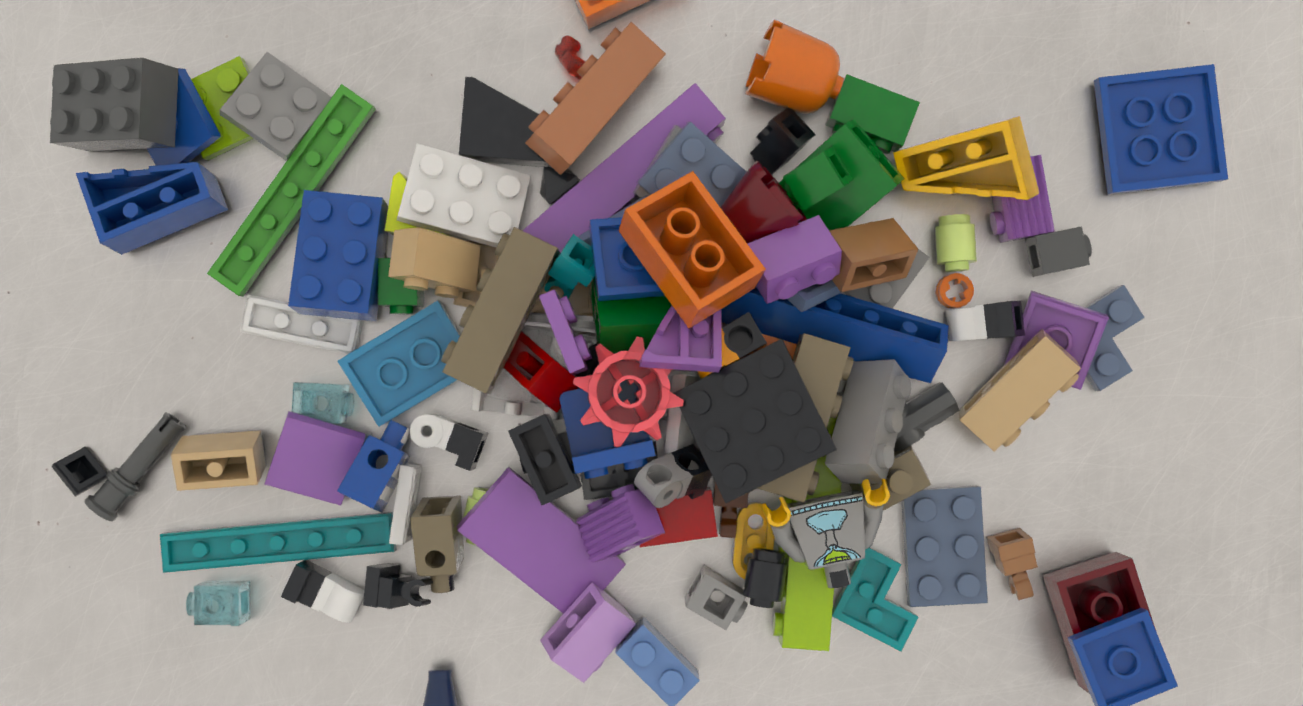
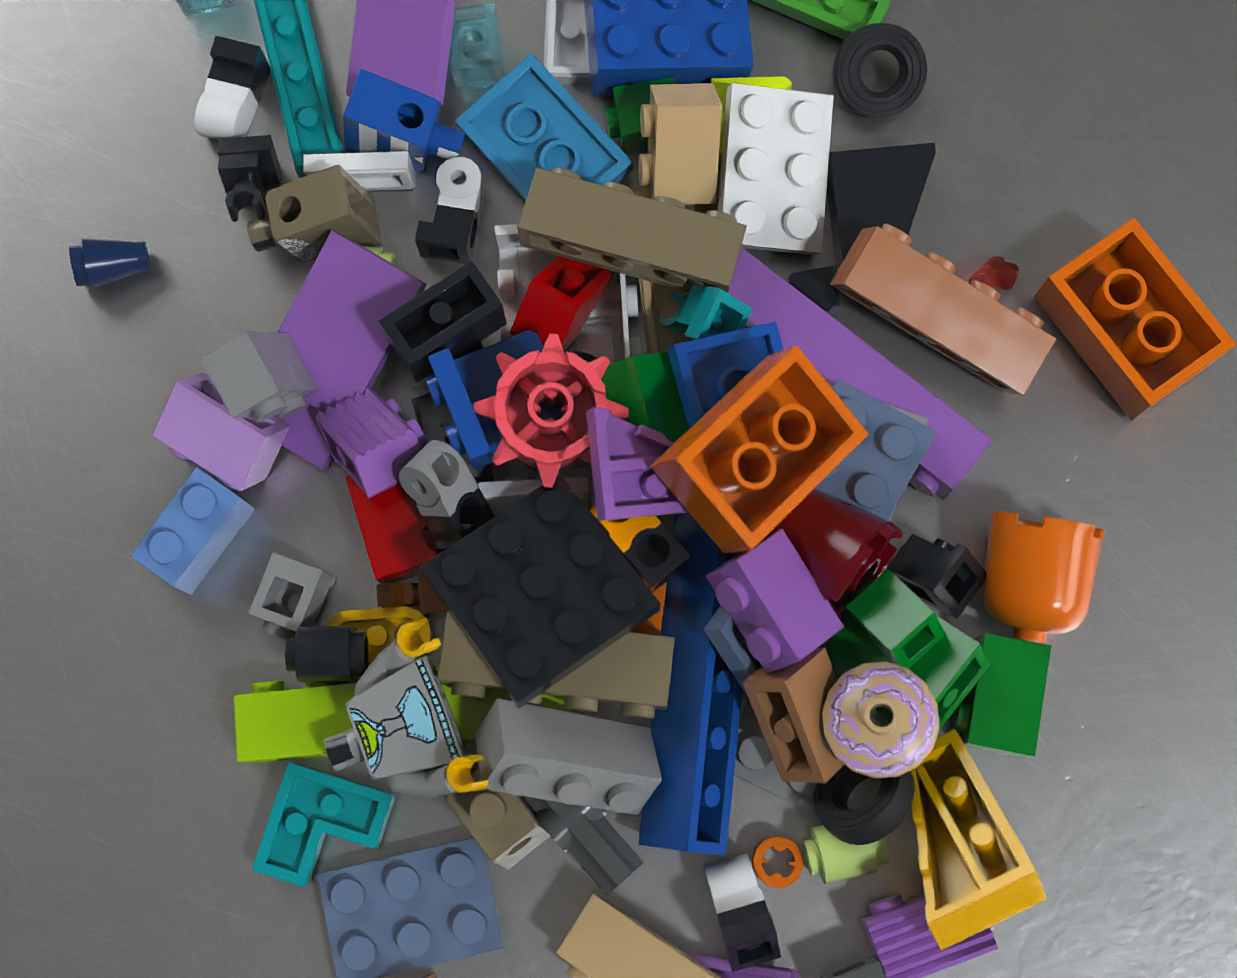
camera: 85 degrees right, 10 degrees down
medium lavender plate [539,290,593,375] -> none
none -> light grey brick [200,331,319,422]
none -> black tyre [814,764,915,845]
none -> dish [822,662,940,778]
none -> black tyre [833,23,927,119]

